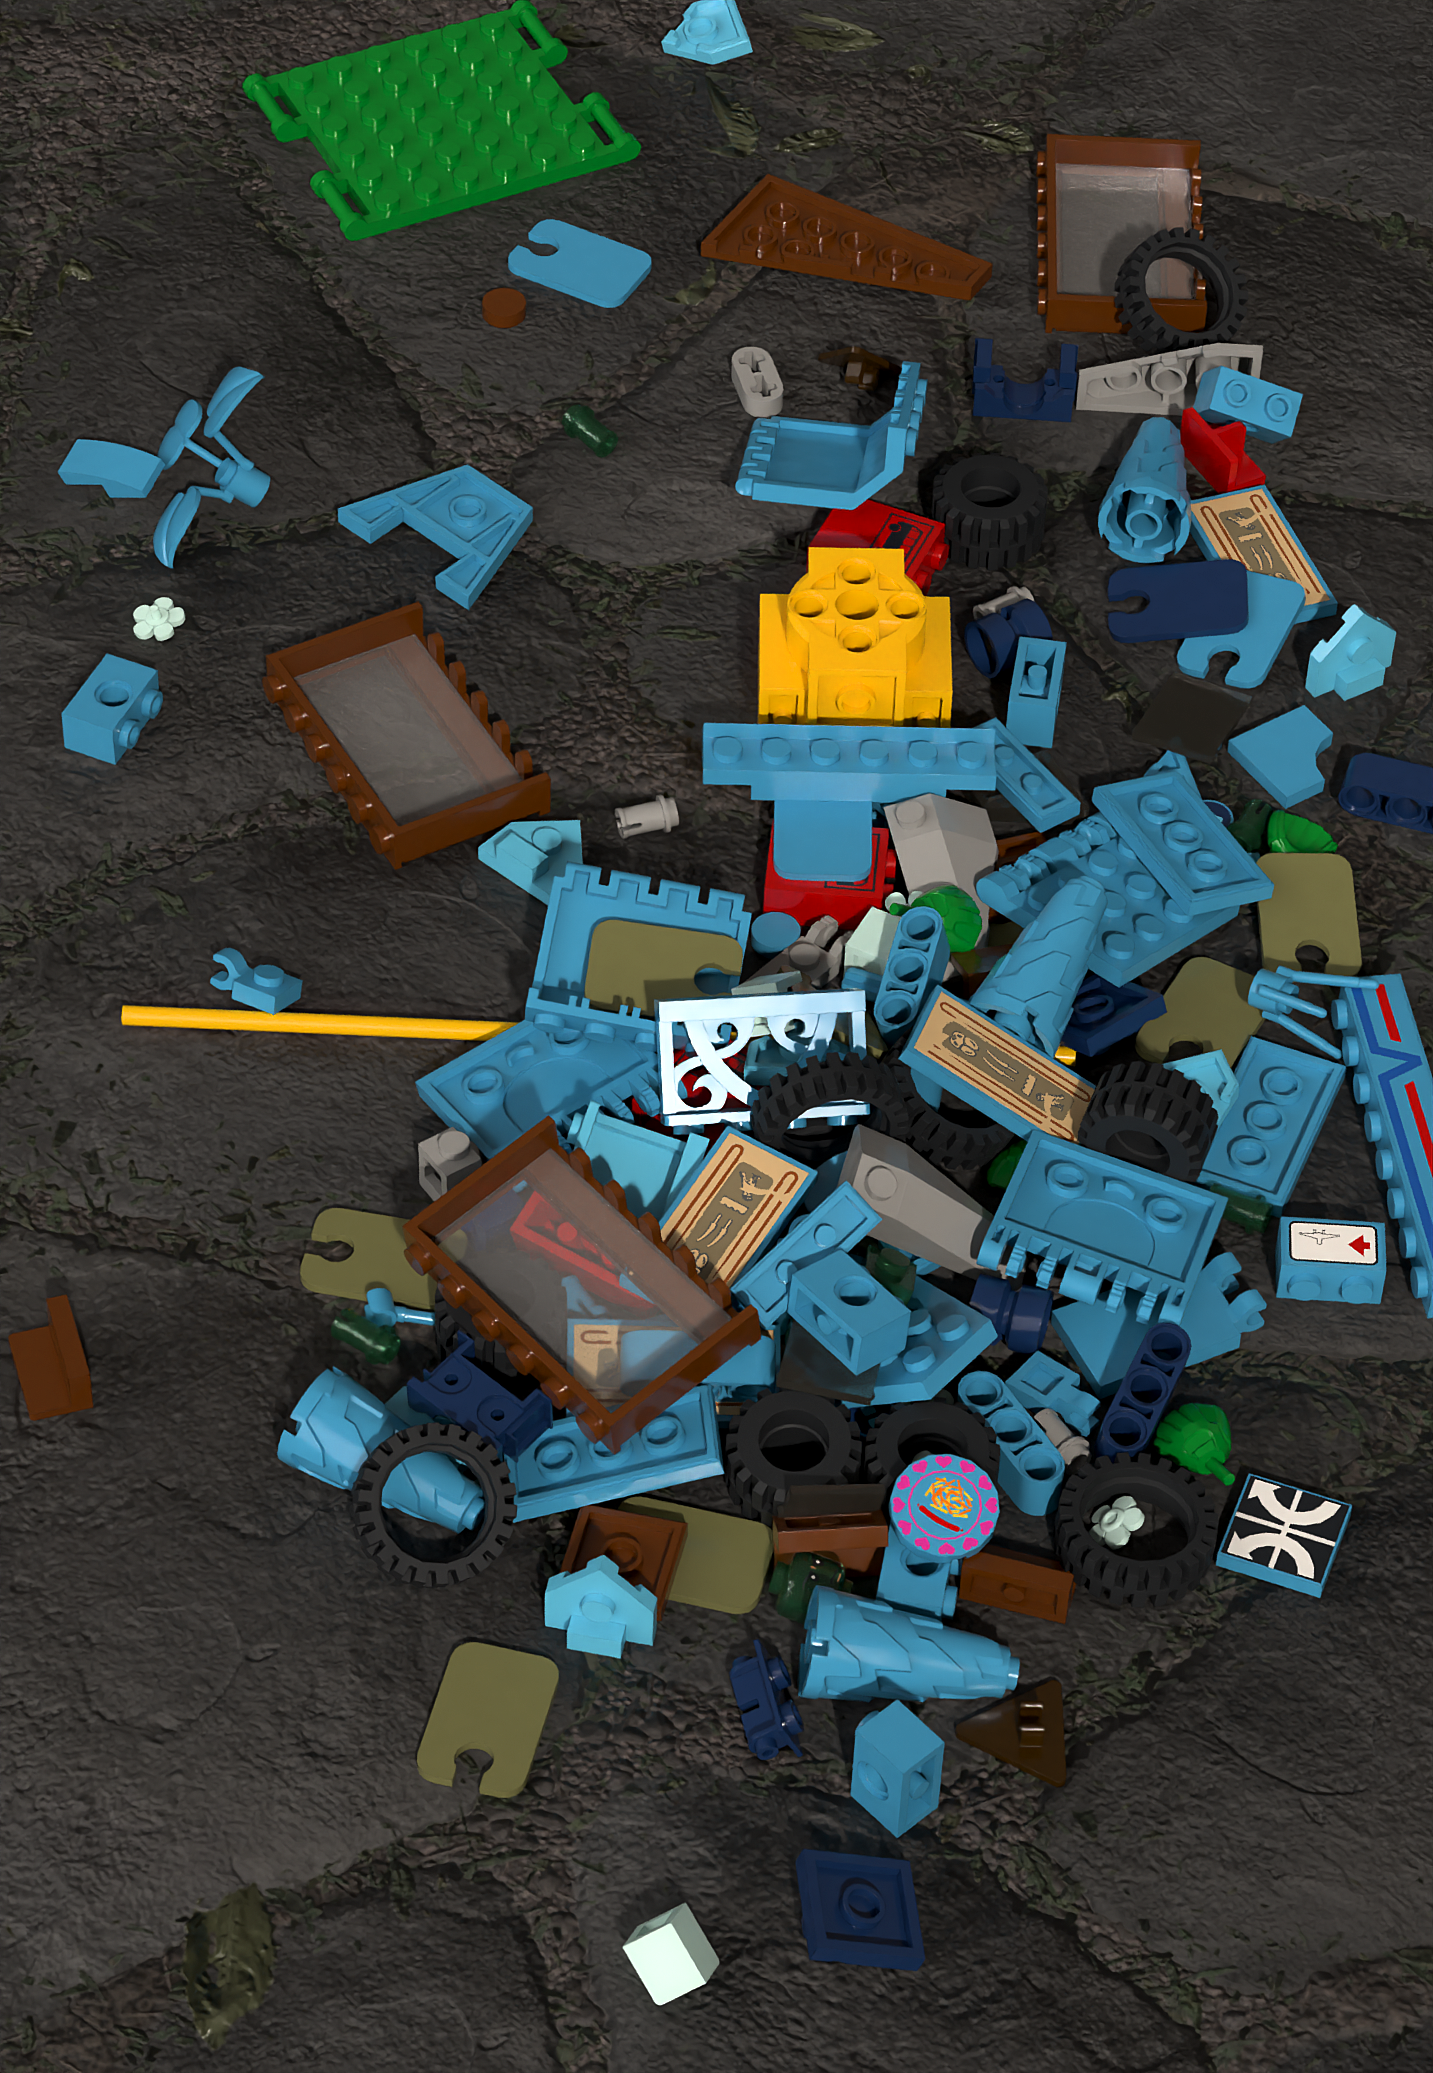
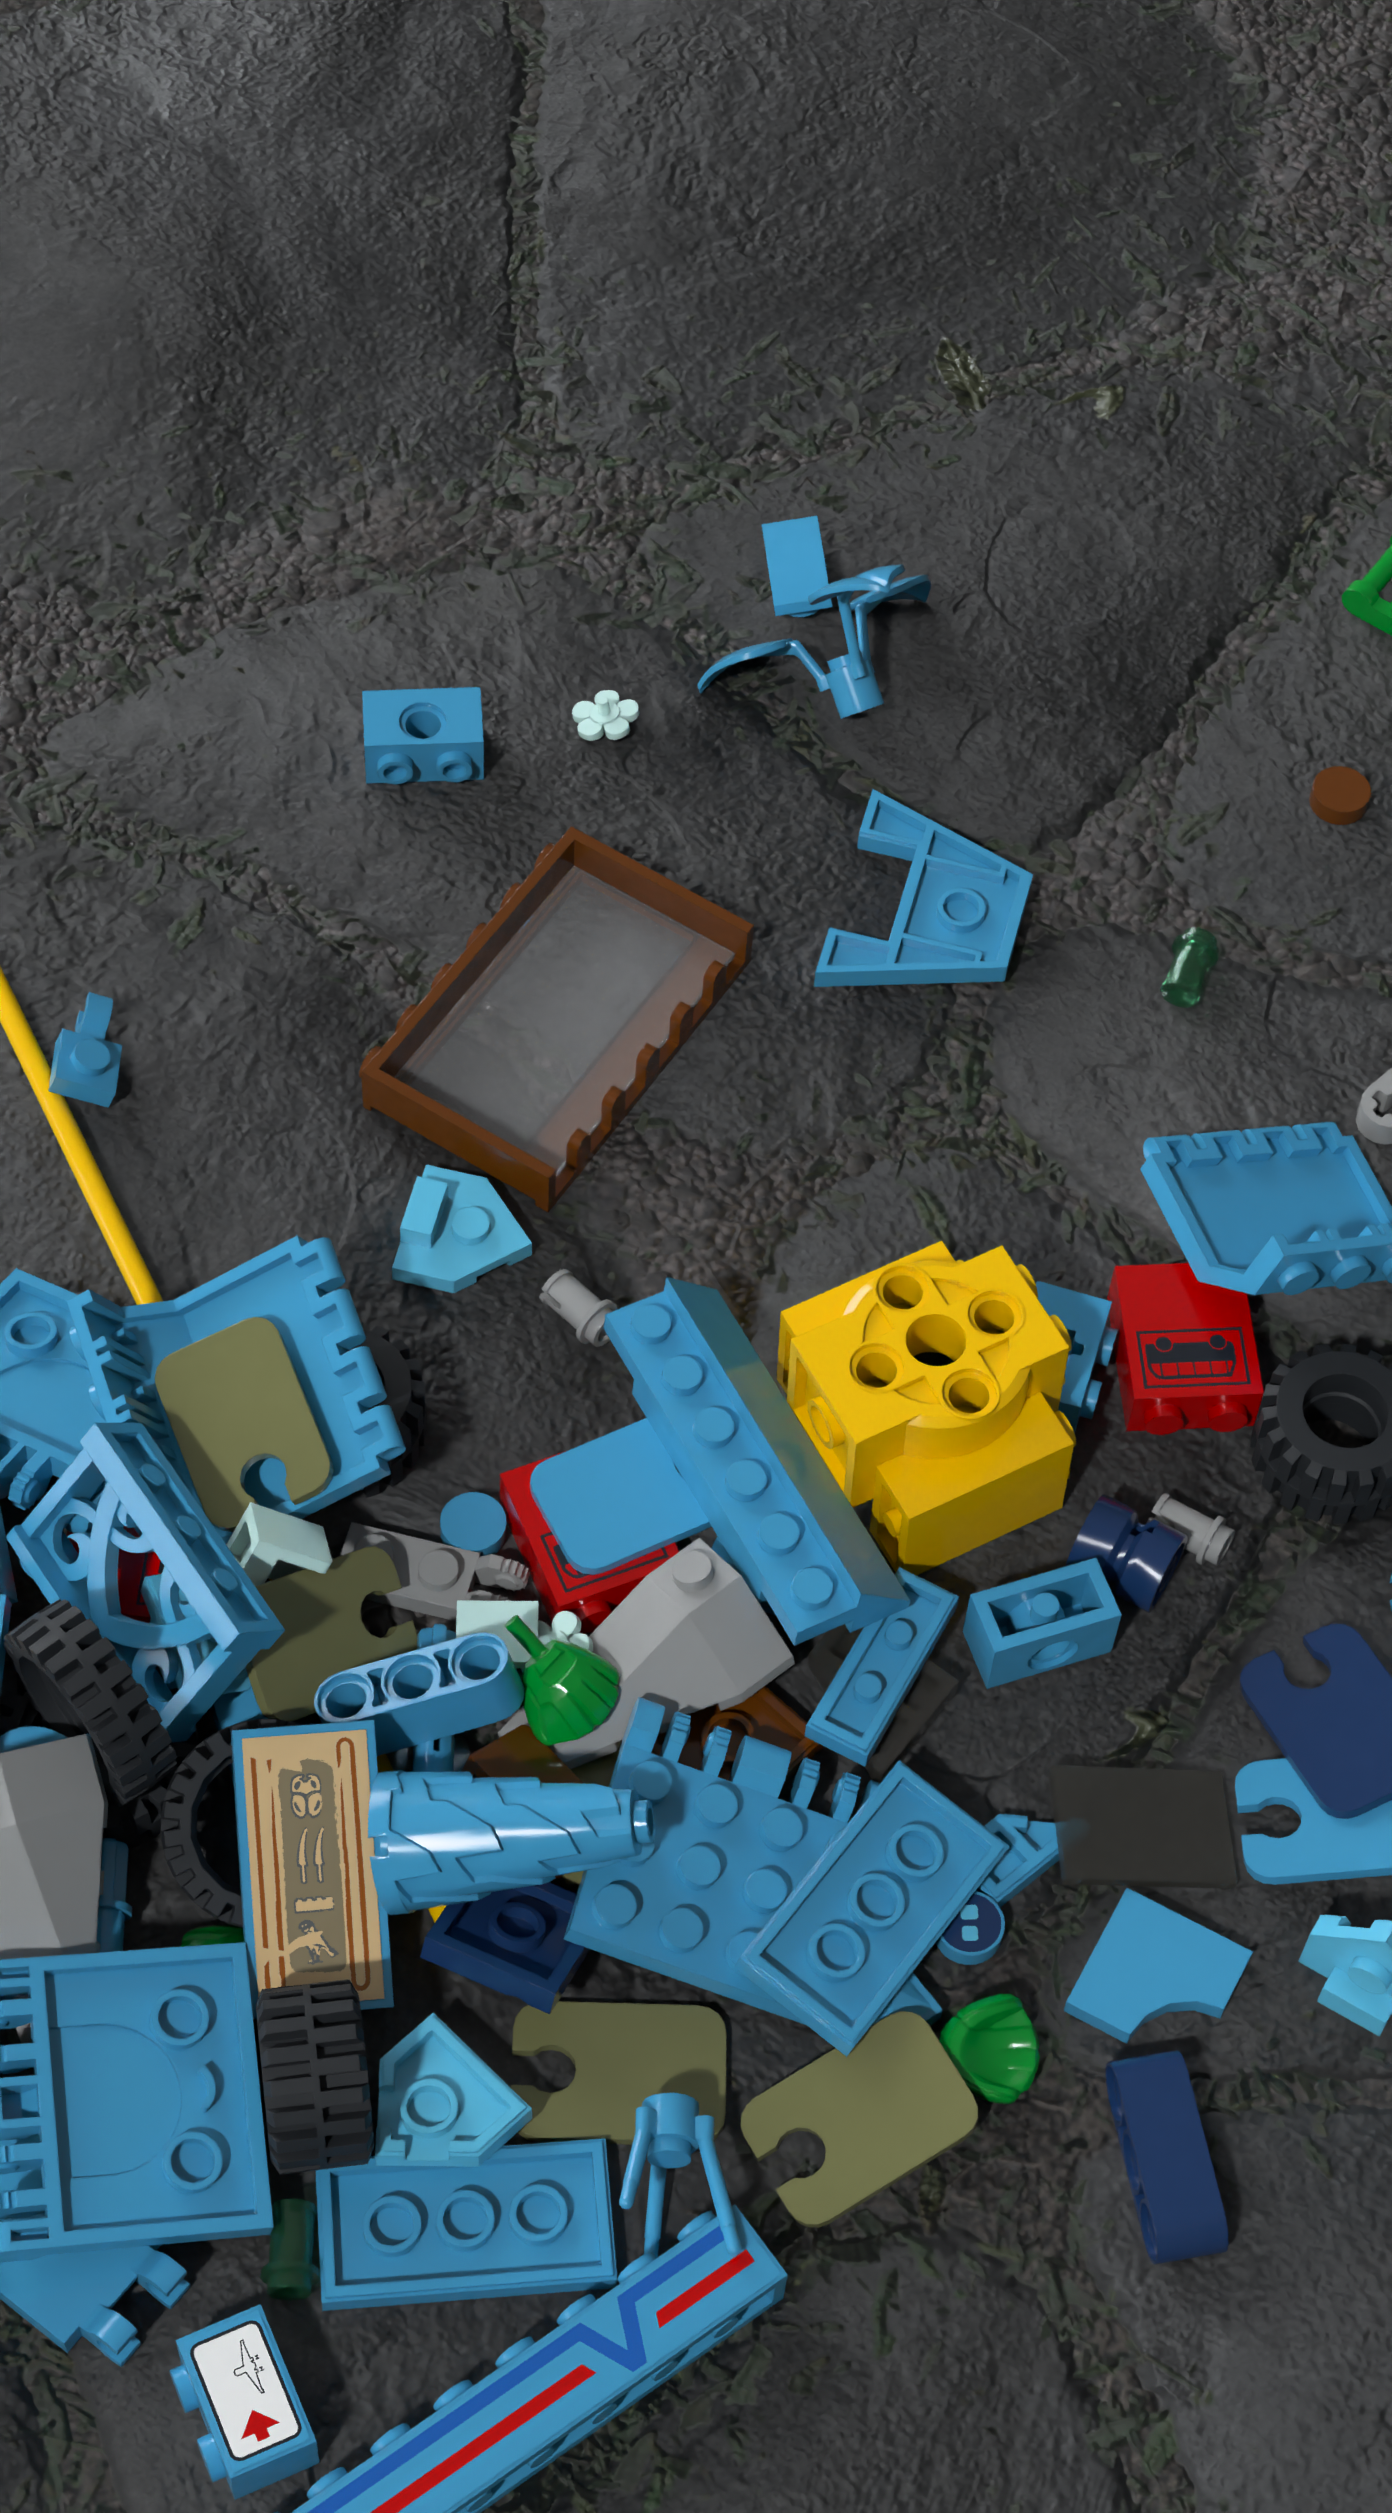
camera: 60 degrees right, 10 degrees up
clear green pin [1226,799,1273,853] -> none

